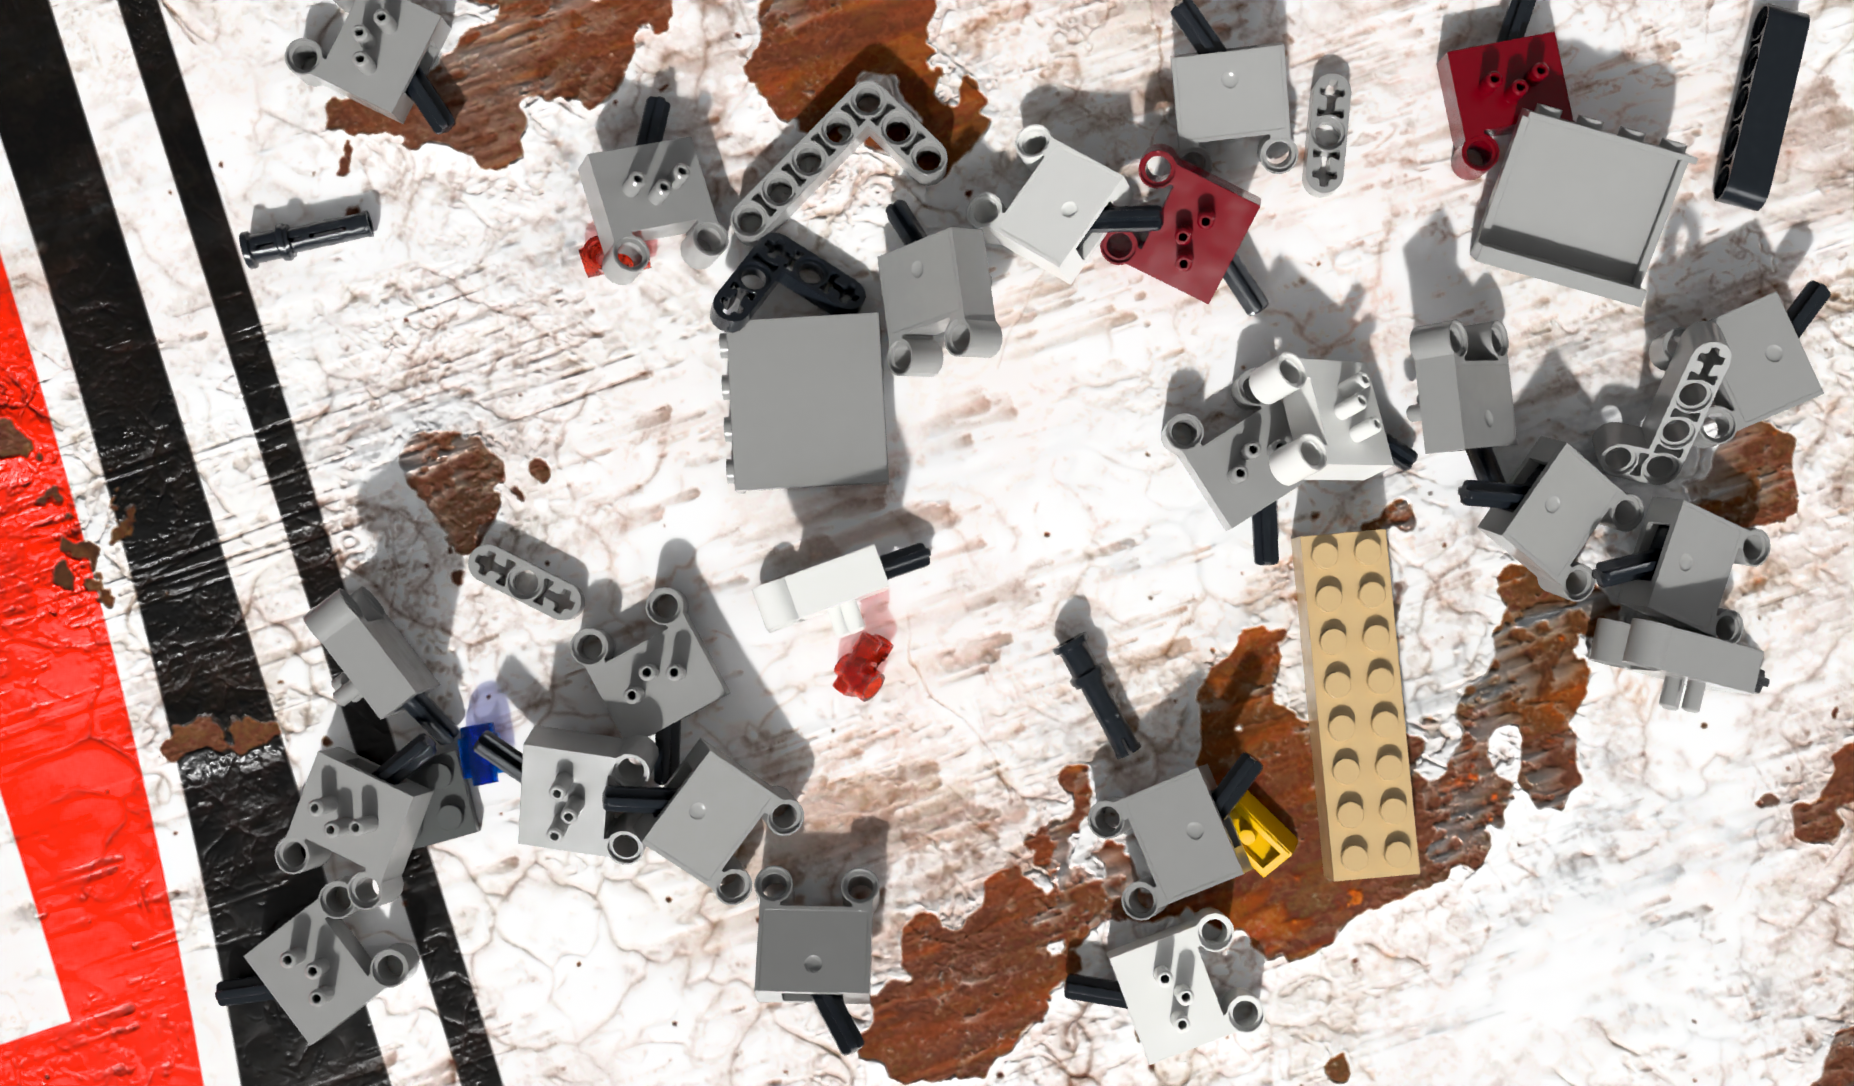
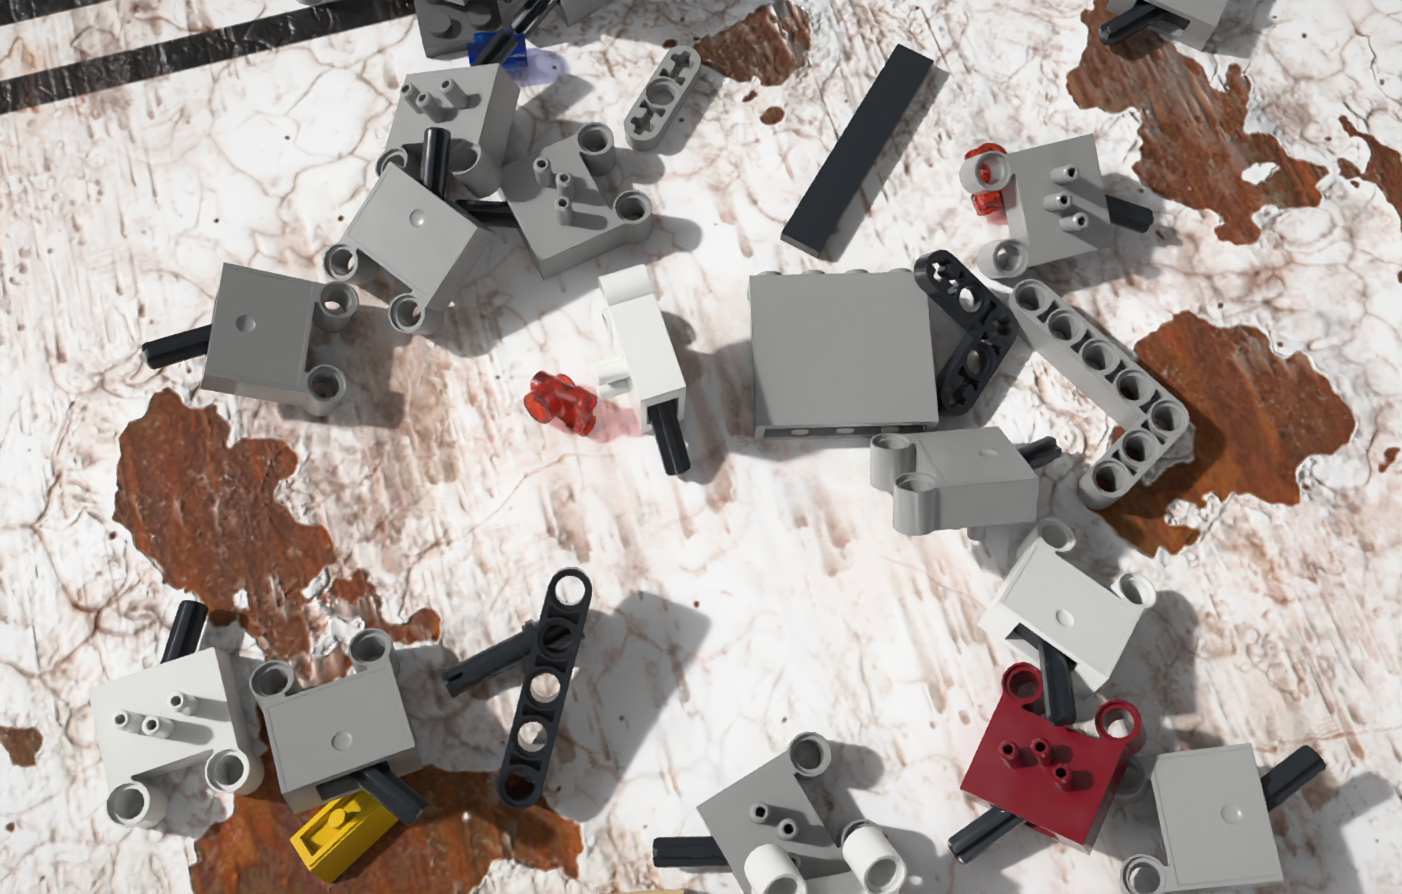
camera: 85 degrees right, 15 degrees down
none -> black beam [497,566,592,810]
none -> black tile [780,43,934,258]

